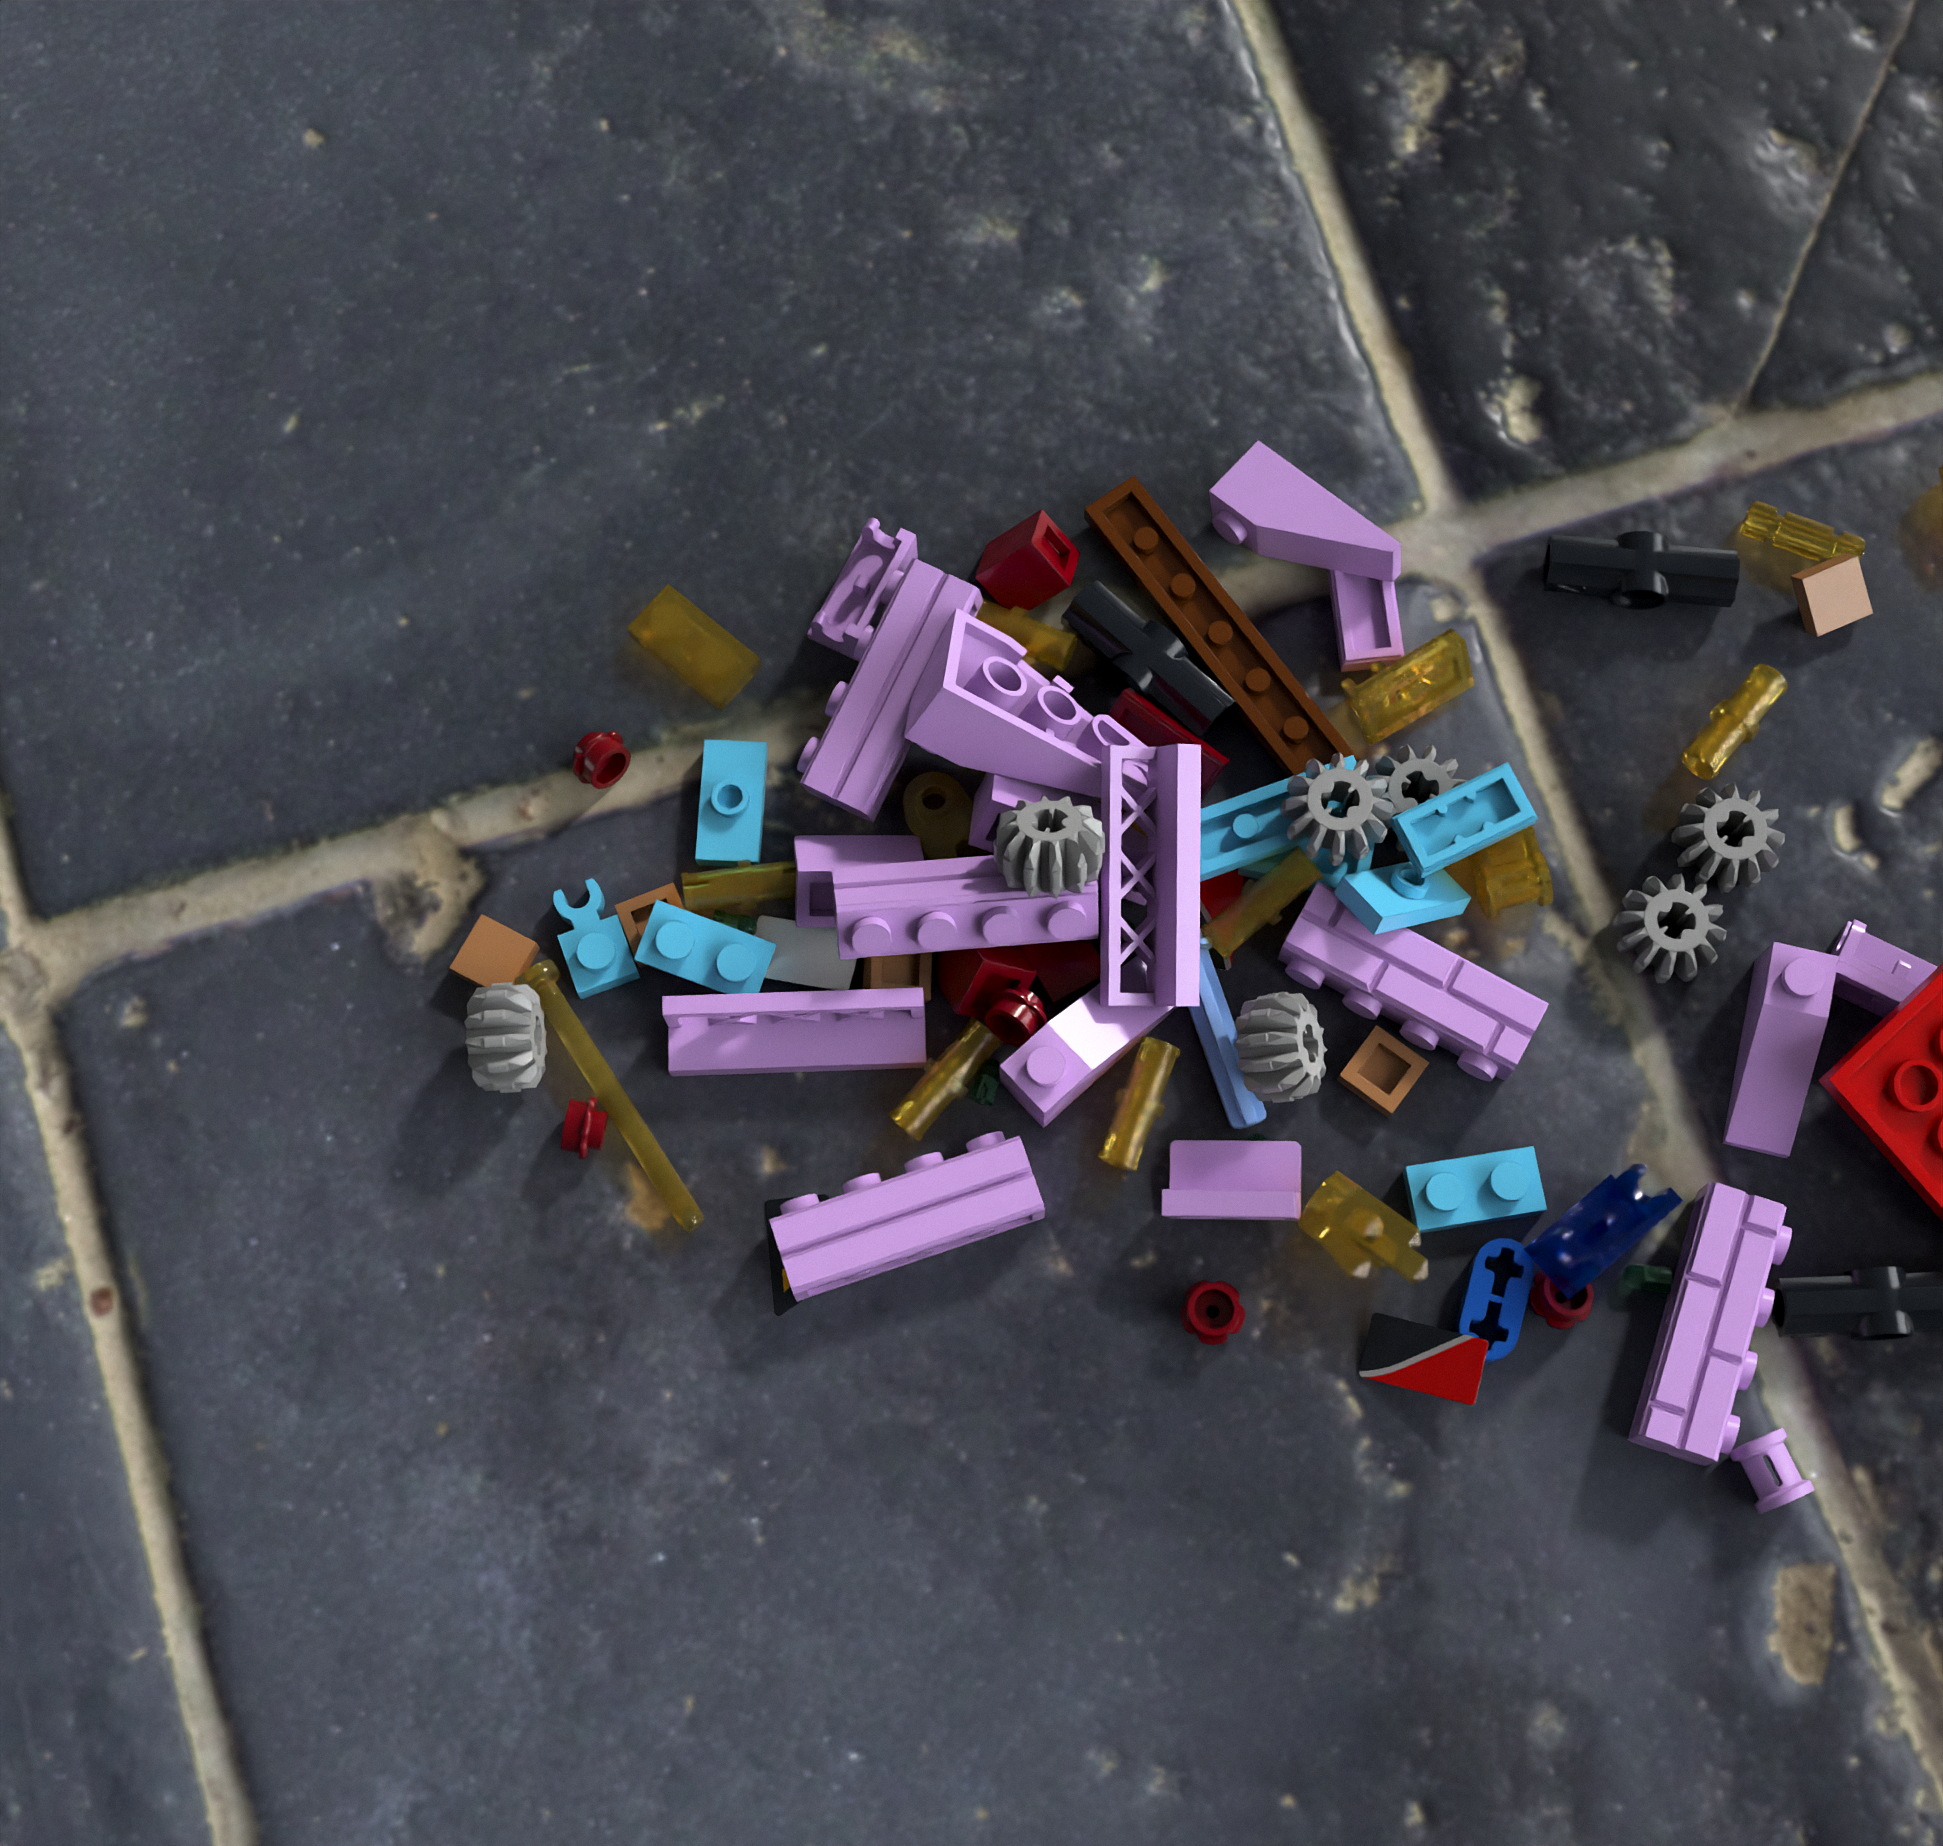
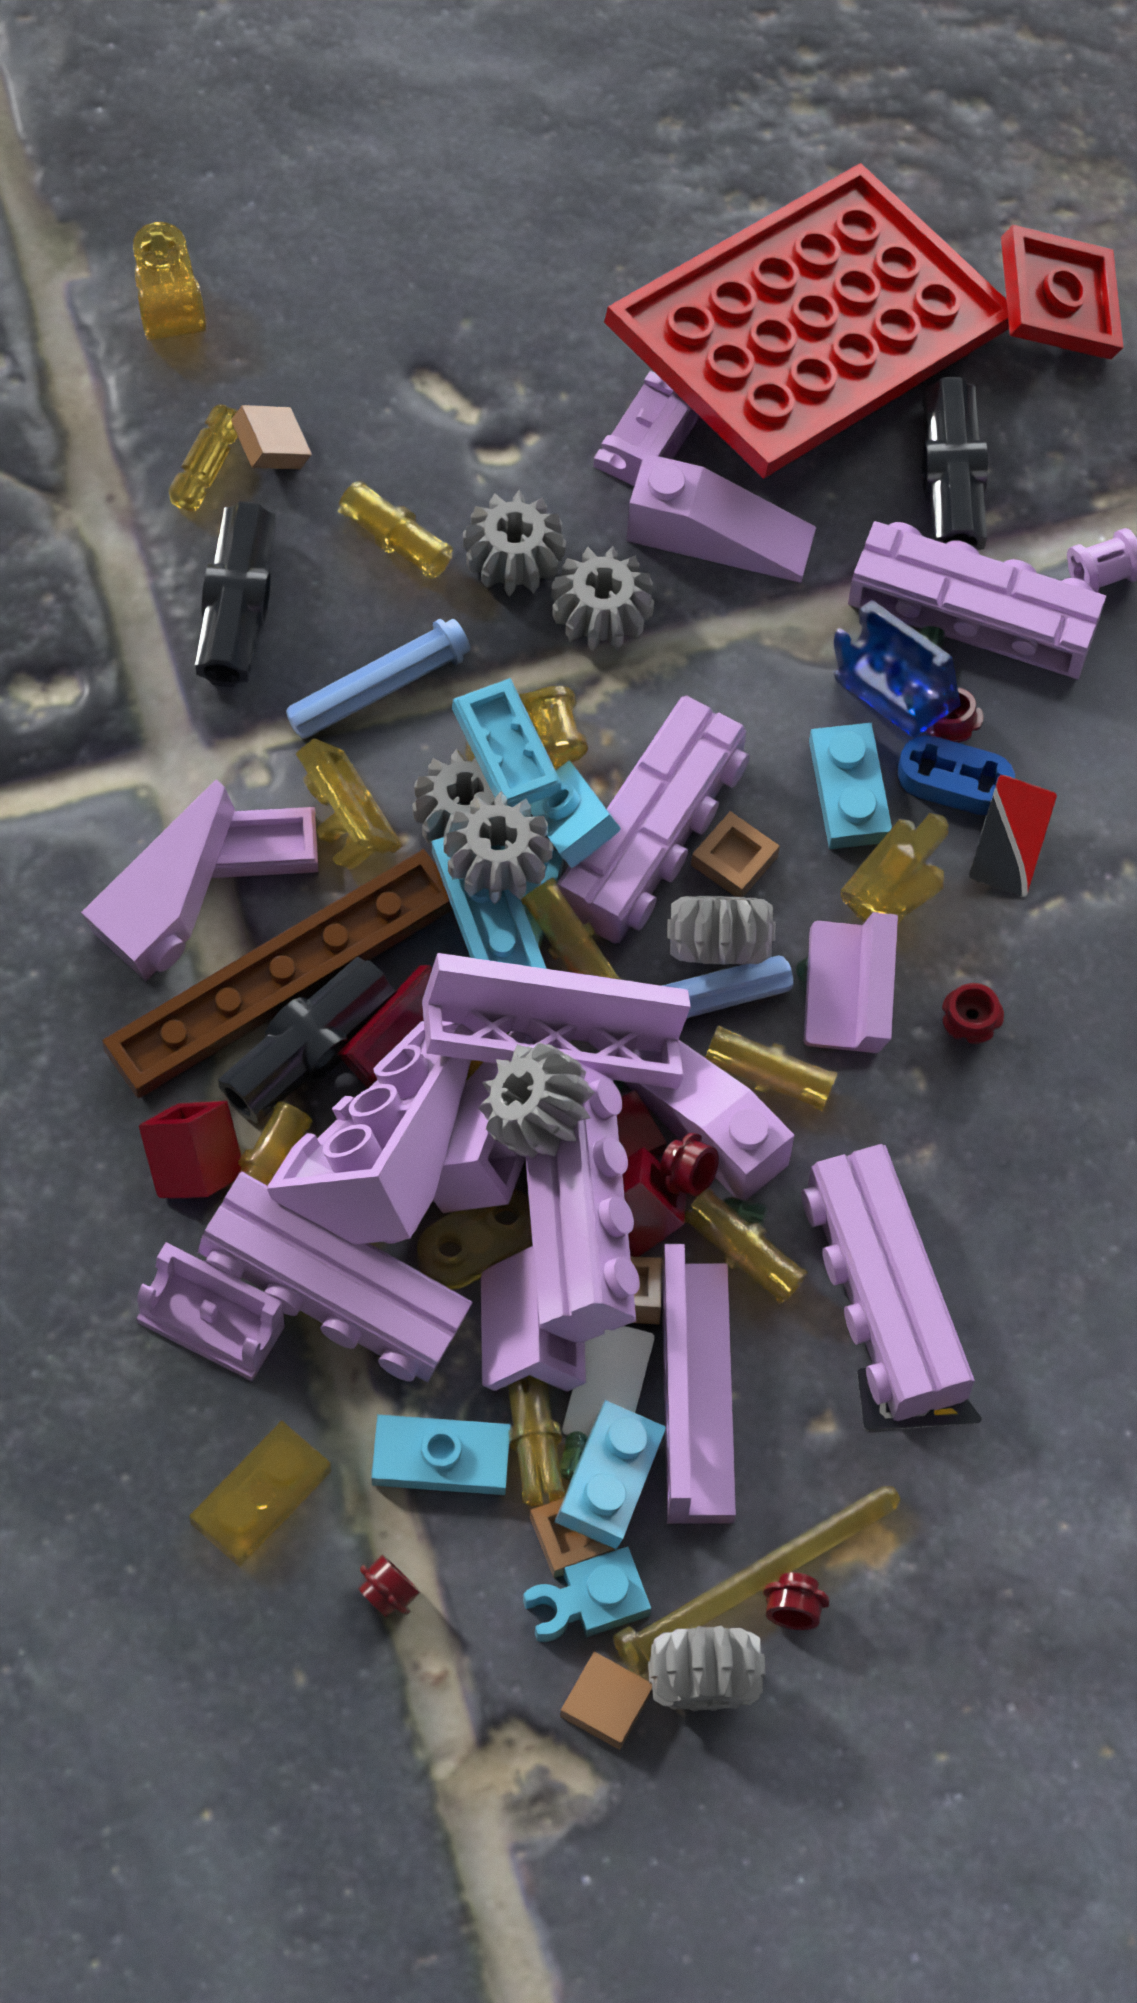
camera: 95 degrees left, 10 degrees down
none -> light blue axle [286,619,470,738]

